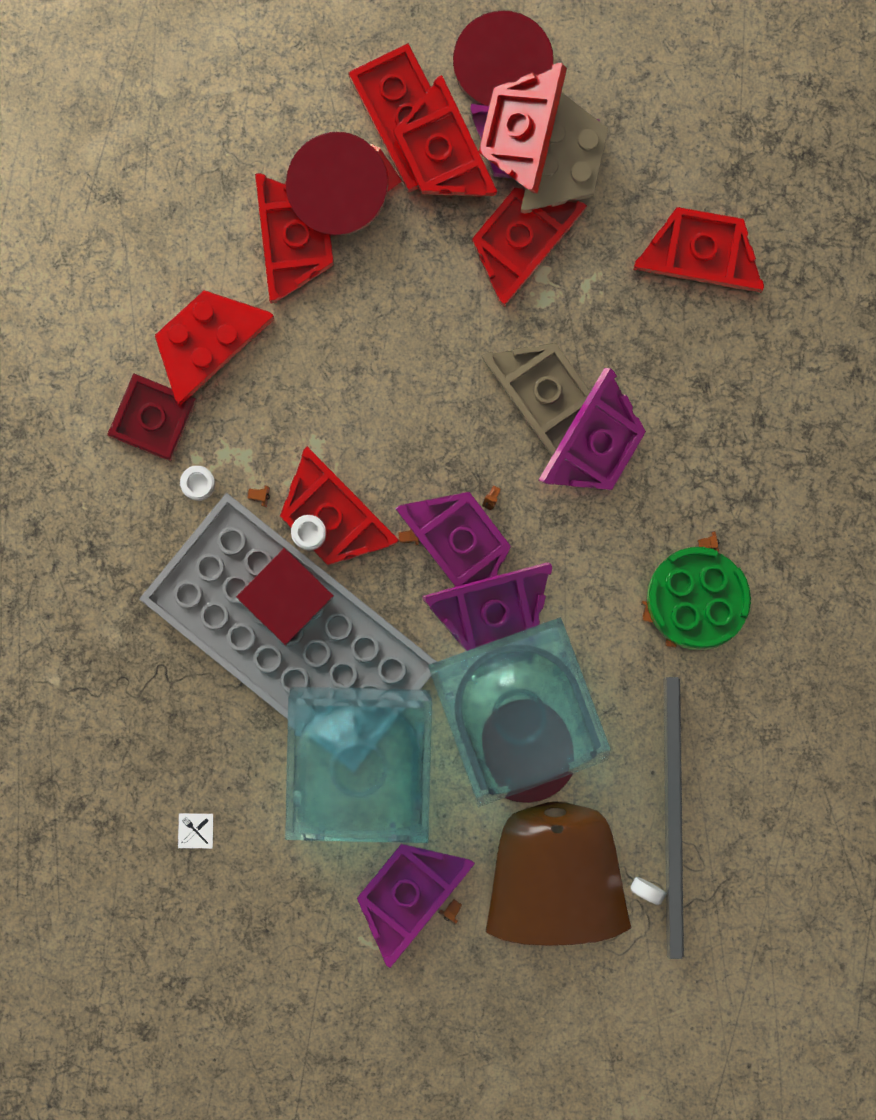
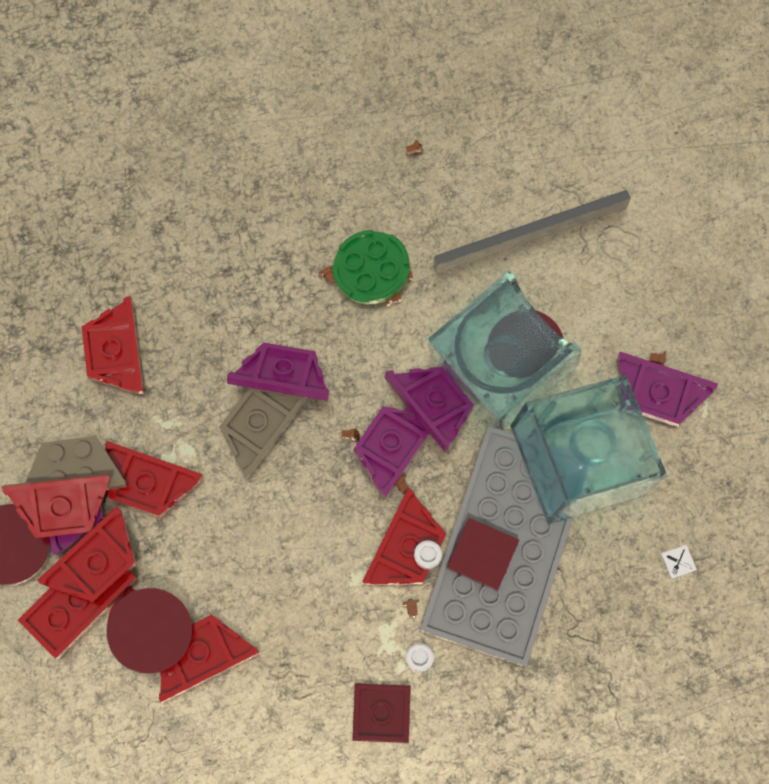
camera: 110 degrees left, 10 degrees down
red wing [155,290,274,407] -> none
reddish brown piece [486,801,631,946] -> none
white tile [630,877,667,905] -> none
none -> dark orange piece [406,140,423,155]

